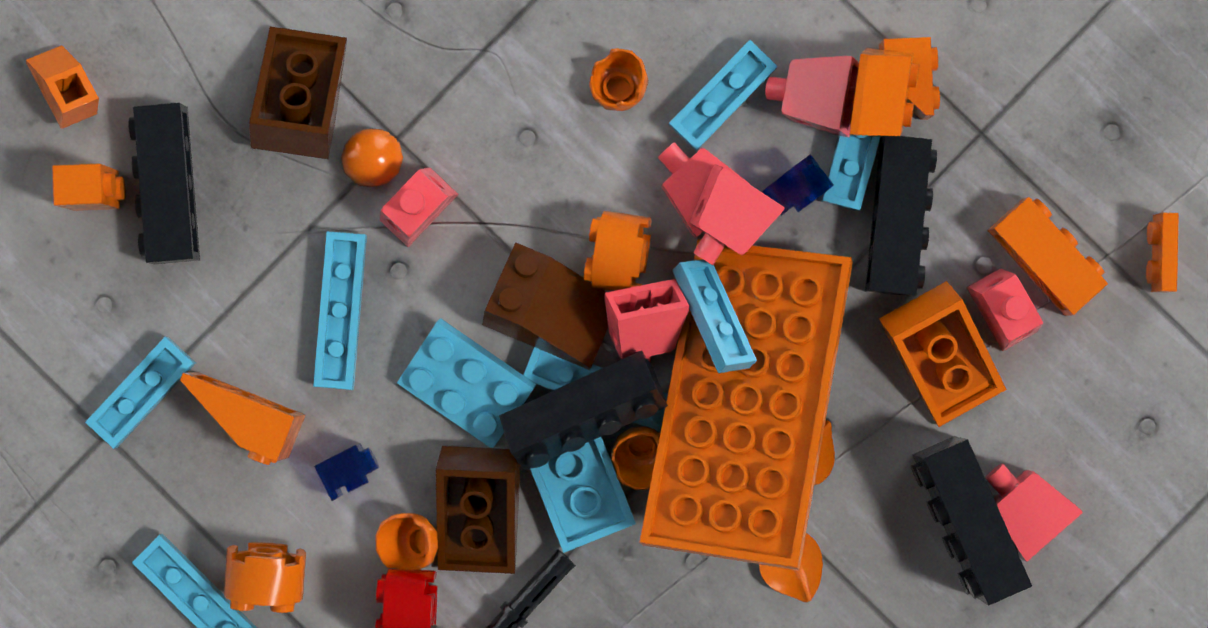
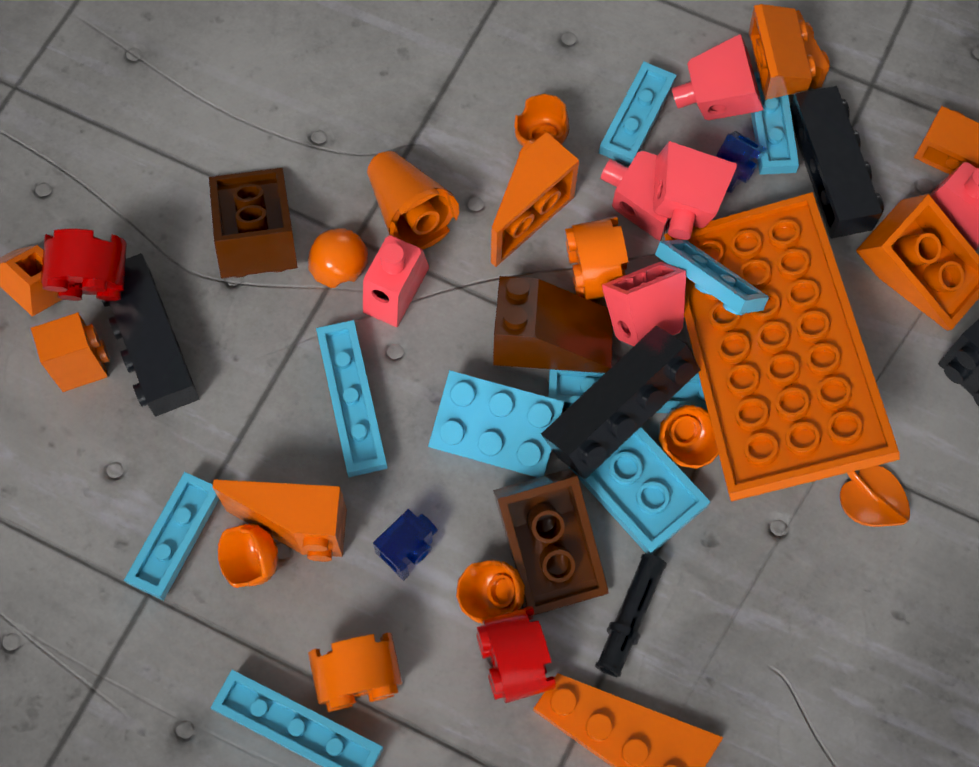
camera: 20 degrees left, 20 degrees down
none -> red brick [41,229,127,301]
none -> orange hair [218,524,278,588]
none -> orange cone [367,151,459,250]
none -> orange slope [491,132,579,267]

